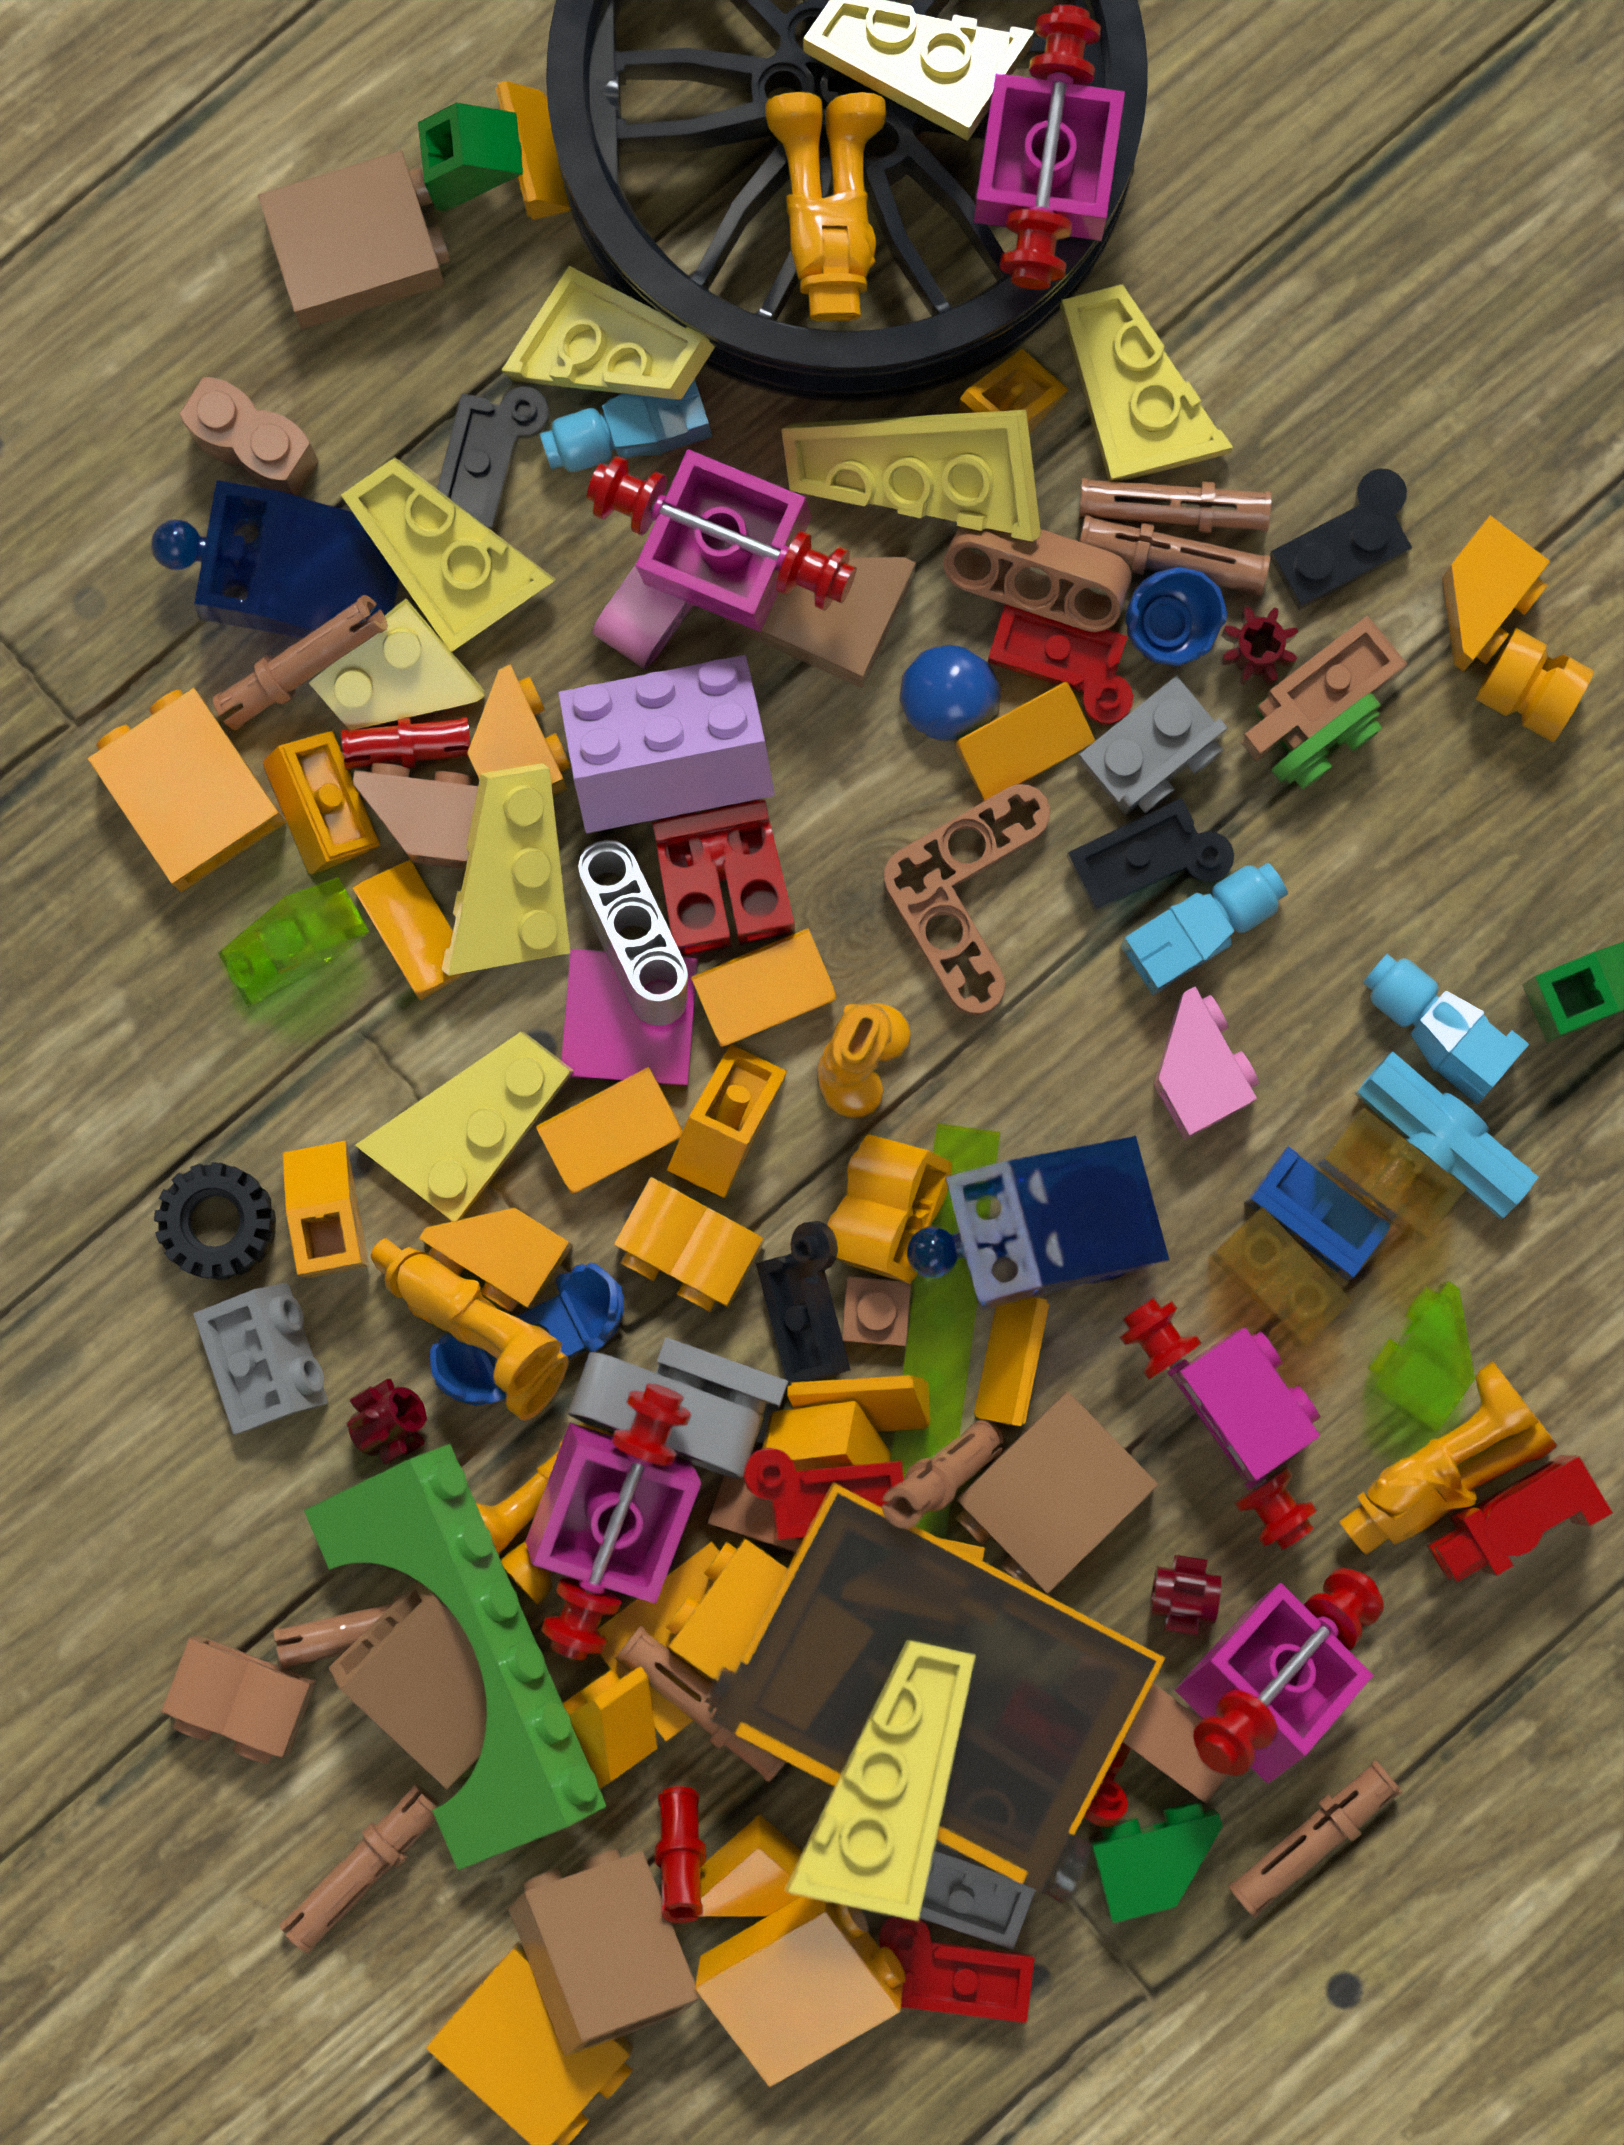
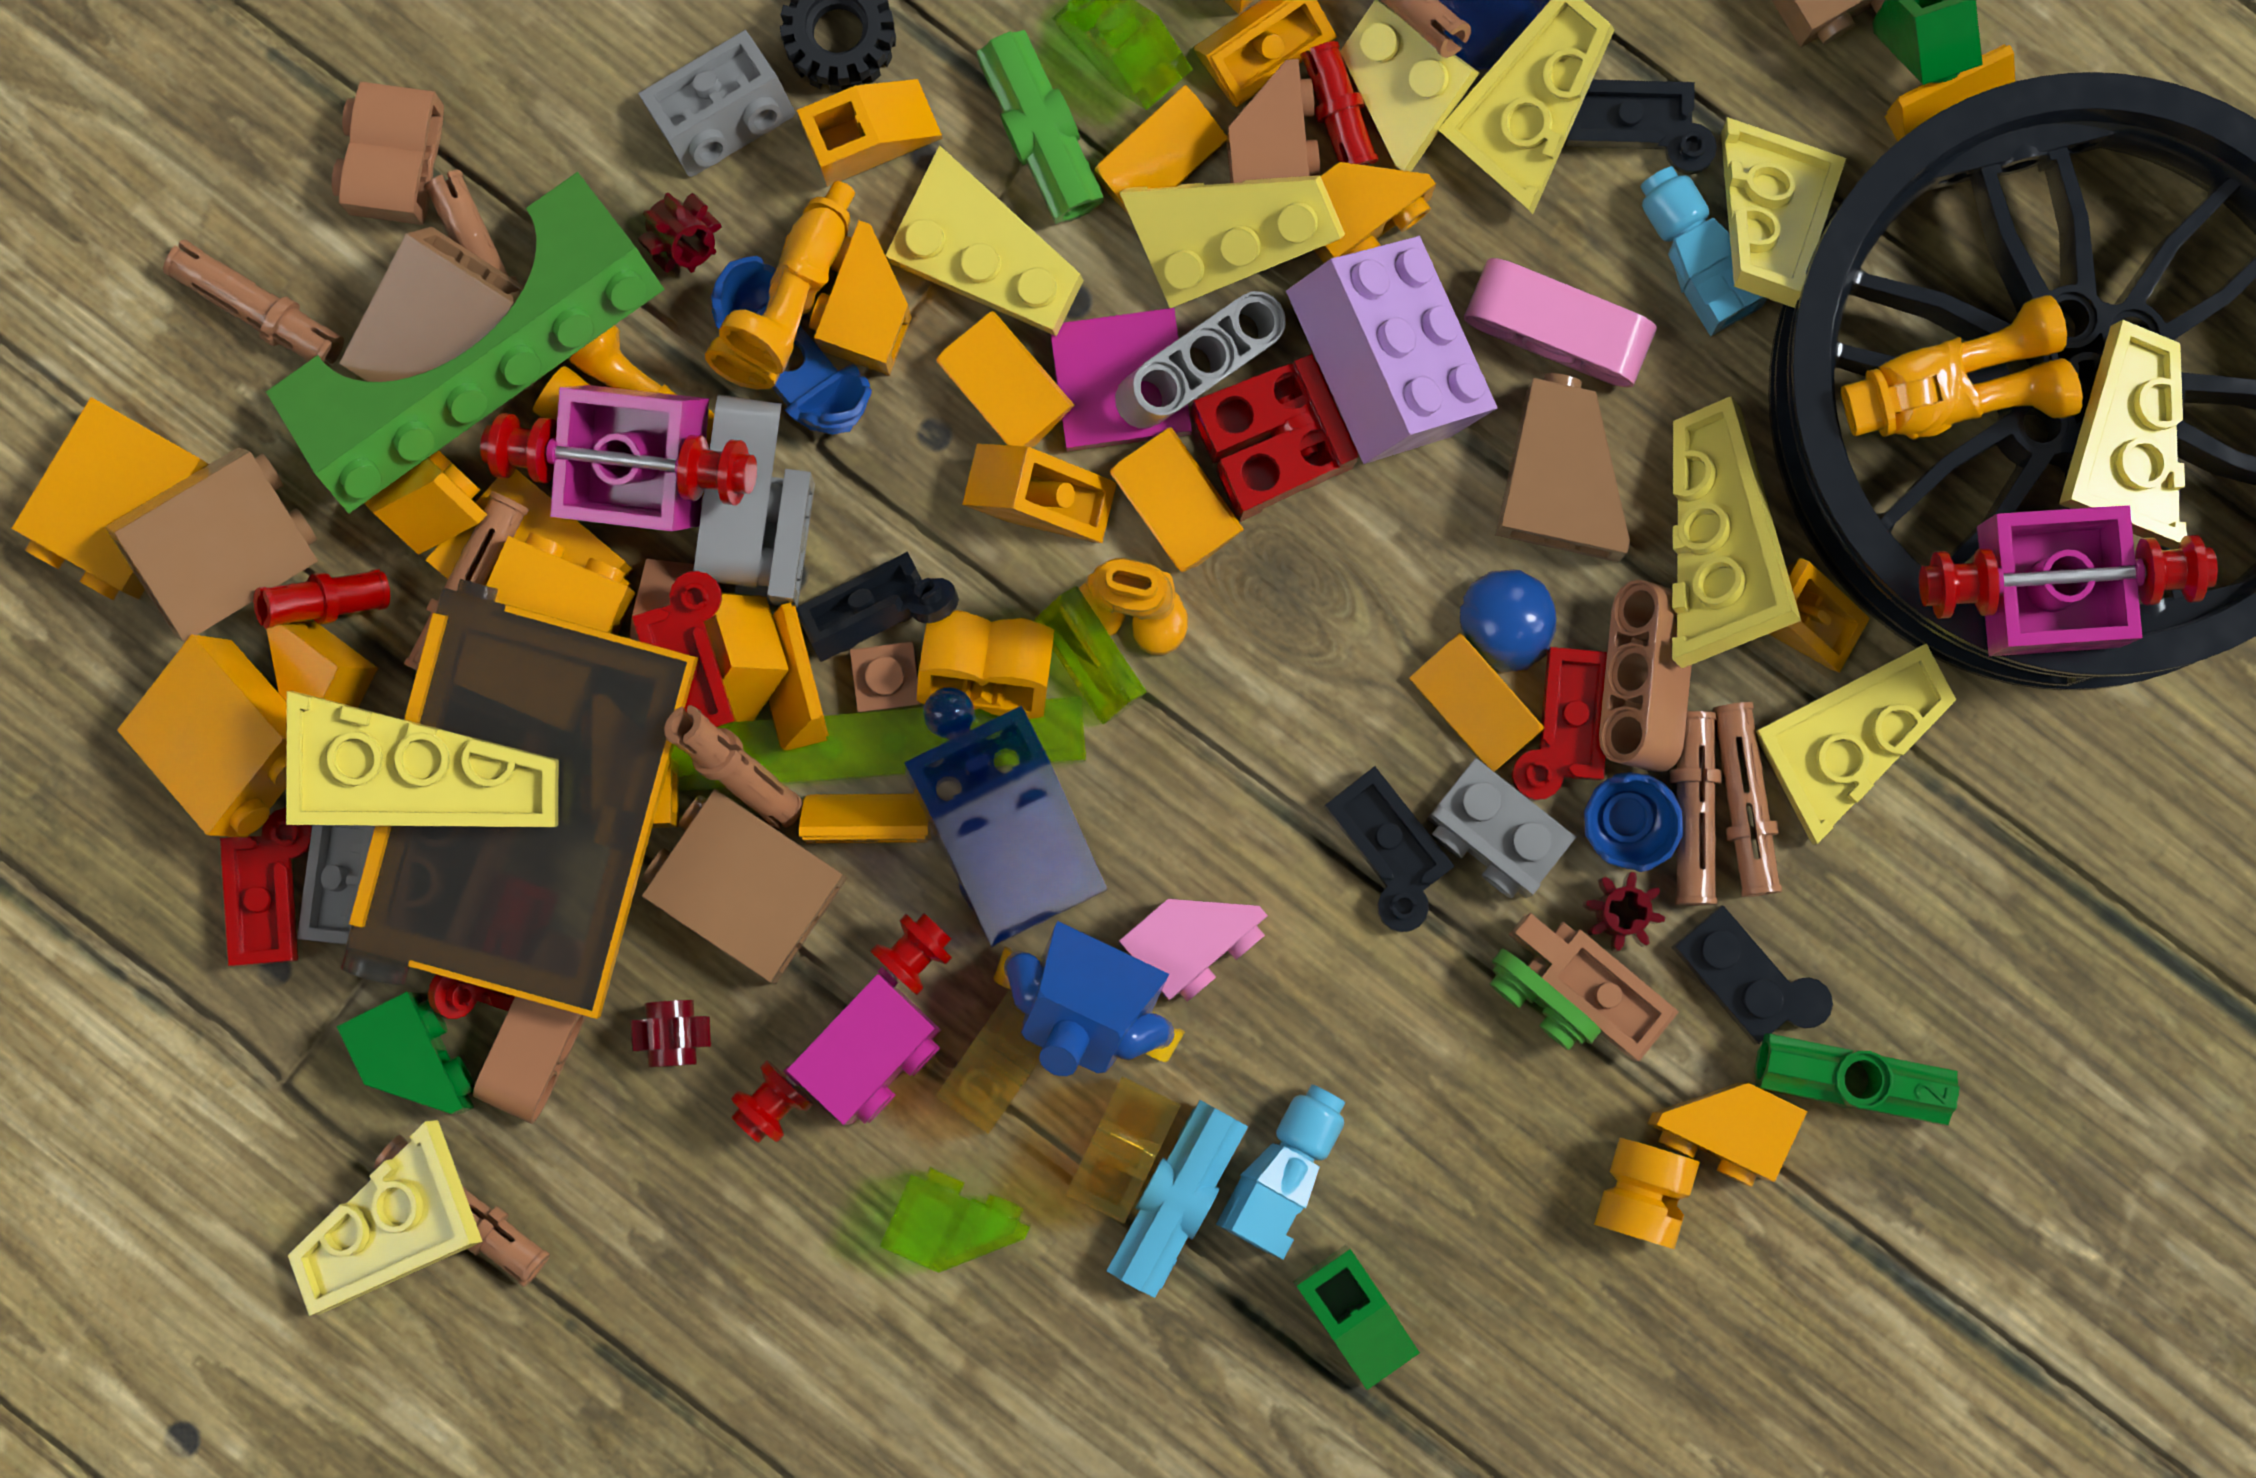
camera: 75 degrees right, 0 degrees up
dark pink brick [586,449,857,632] -> none
light orange brick [614,1177,765,1312] -> none
nougat beam [883,784,1050,1016] -> none
medium azure piece [1120,863,1288,996] -> none
dark pink brick [1175,1568,1384,1784] -> none
blue hinge [1244,1146,1390,1280] -> none
light orange piece [1339,1360,1558,1556] -> none
red hips [1427,1455,1613,1582] -> none
none -> light yellow wing [288,1120,483,1316]
none -> bright green piece [976,30,1104,224]
none -> blue torso [993,921,1185,1076]
none -> clear neon green tile [1034,586,1147,725]
none -> green piece [1754,1033,1960,1126]

